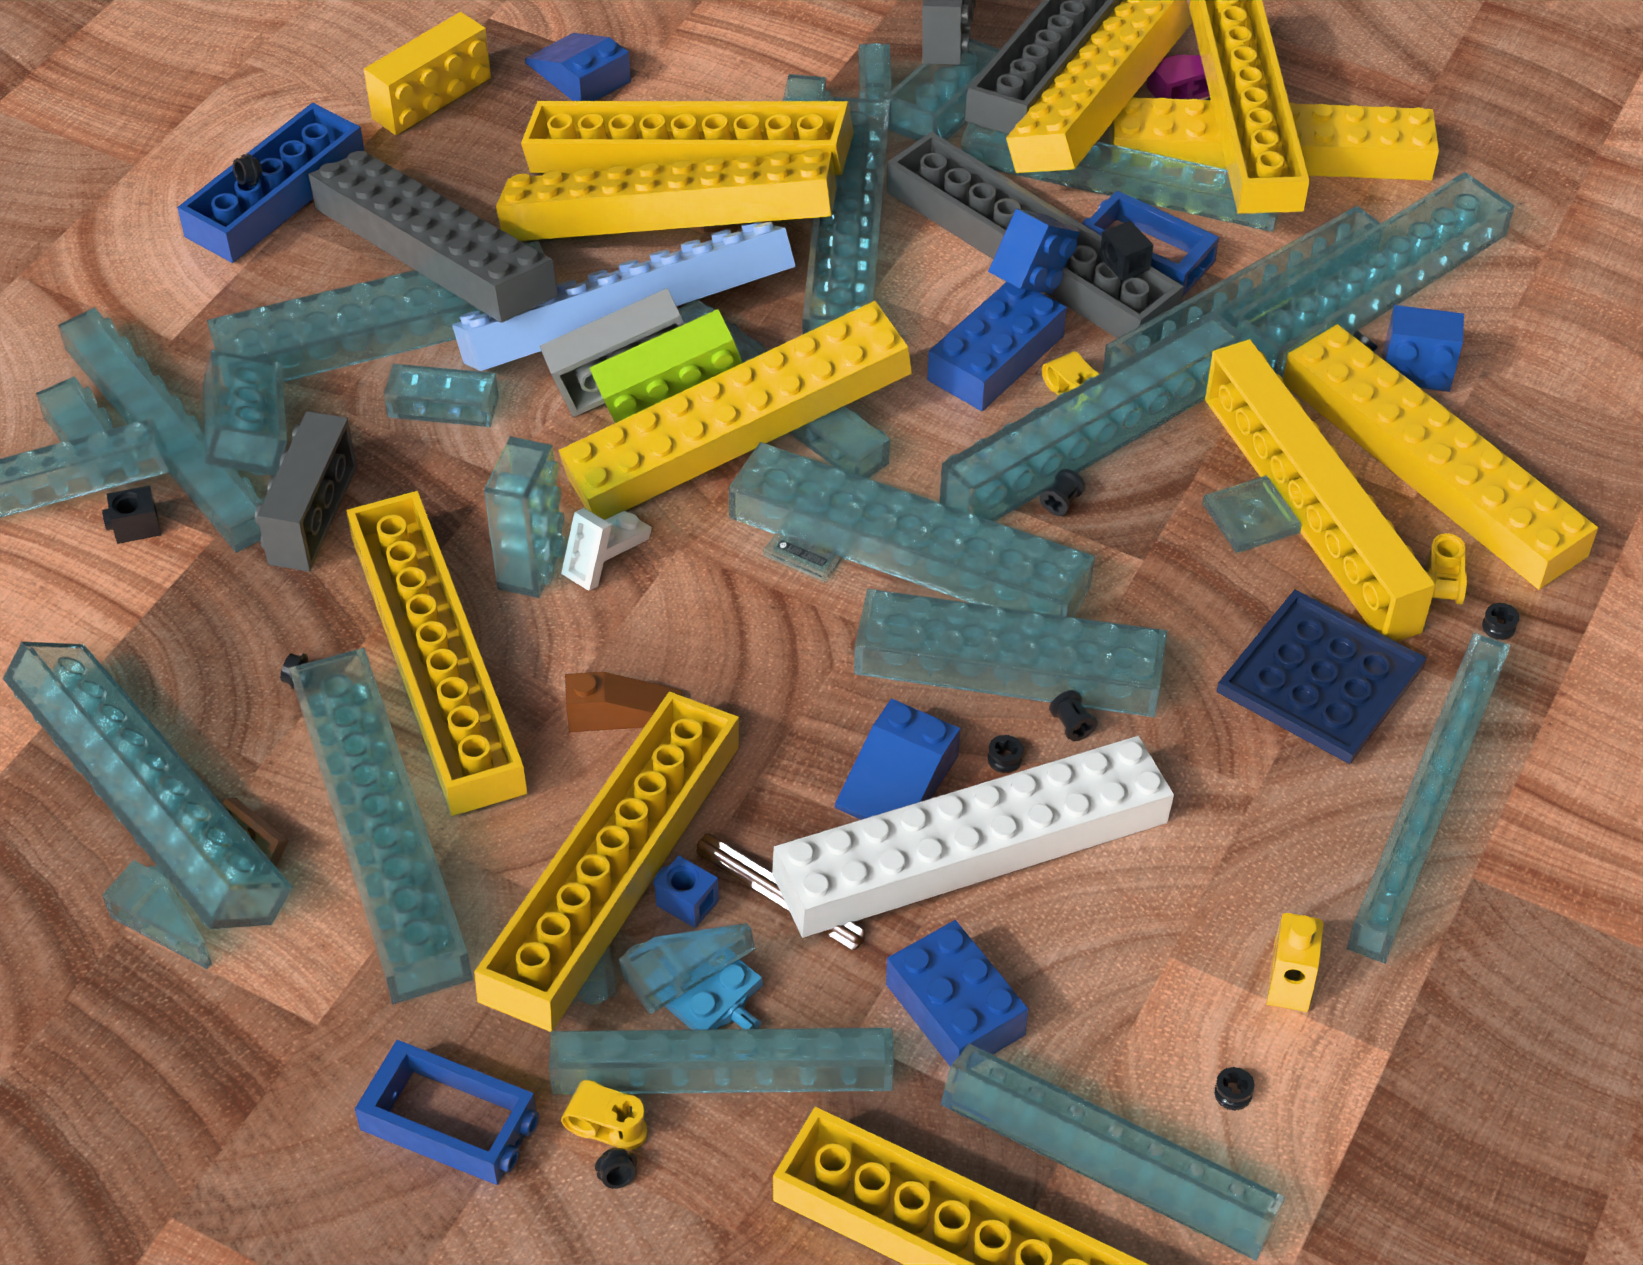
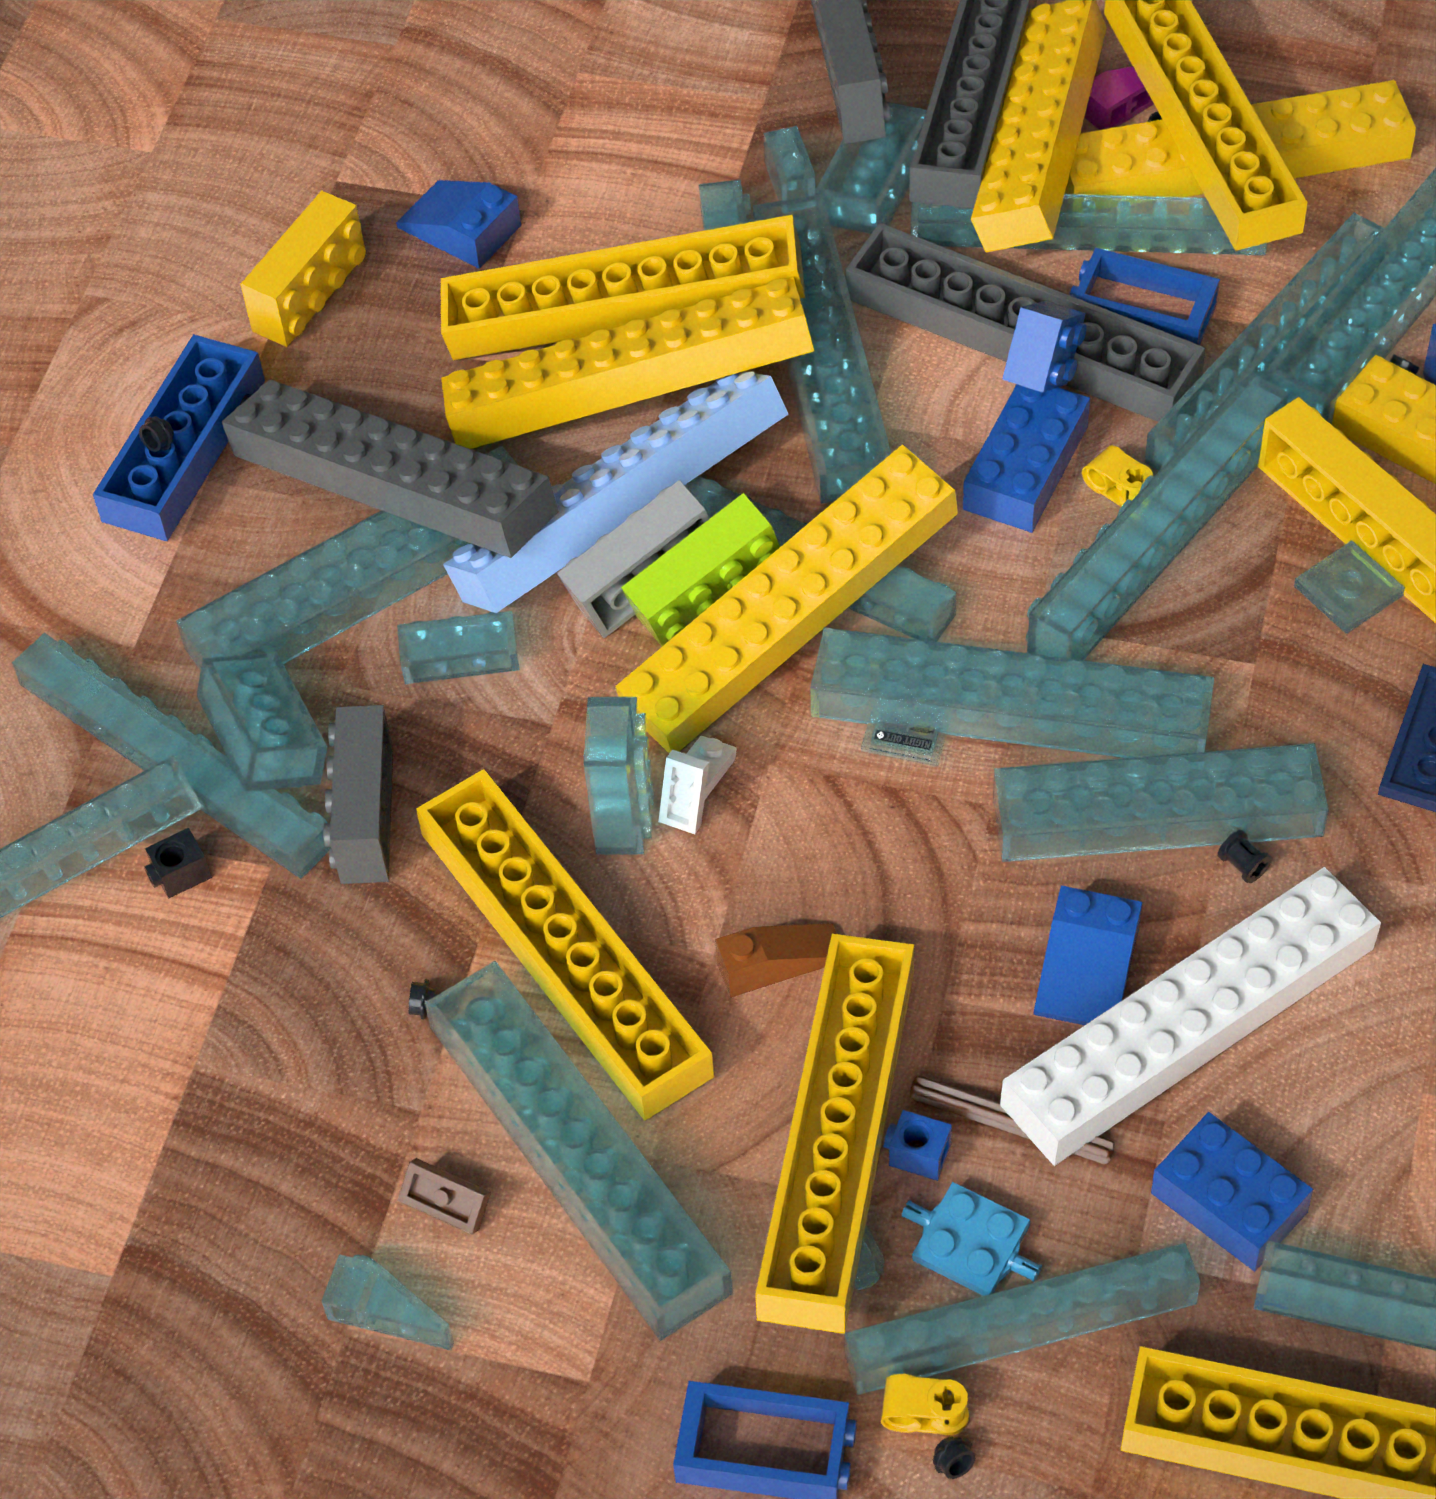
camera: 10 degrees left, 5 degrees up
clear light blue brick [3,641,293,929] -> none
clear light blue brick [36,376,128,481] -> none
clear light blue slope [619,923,755,1015] -> none
black bush [987,735,1024,773] -> none
black bush [1040,469,1086,516] -> none
black brick [1099,220,1154,281] -> none

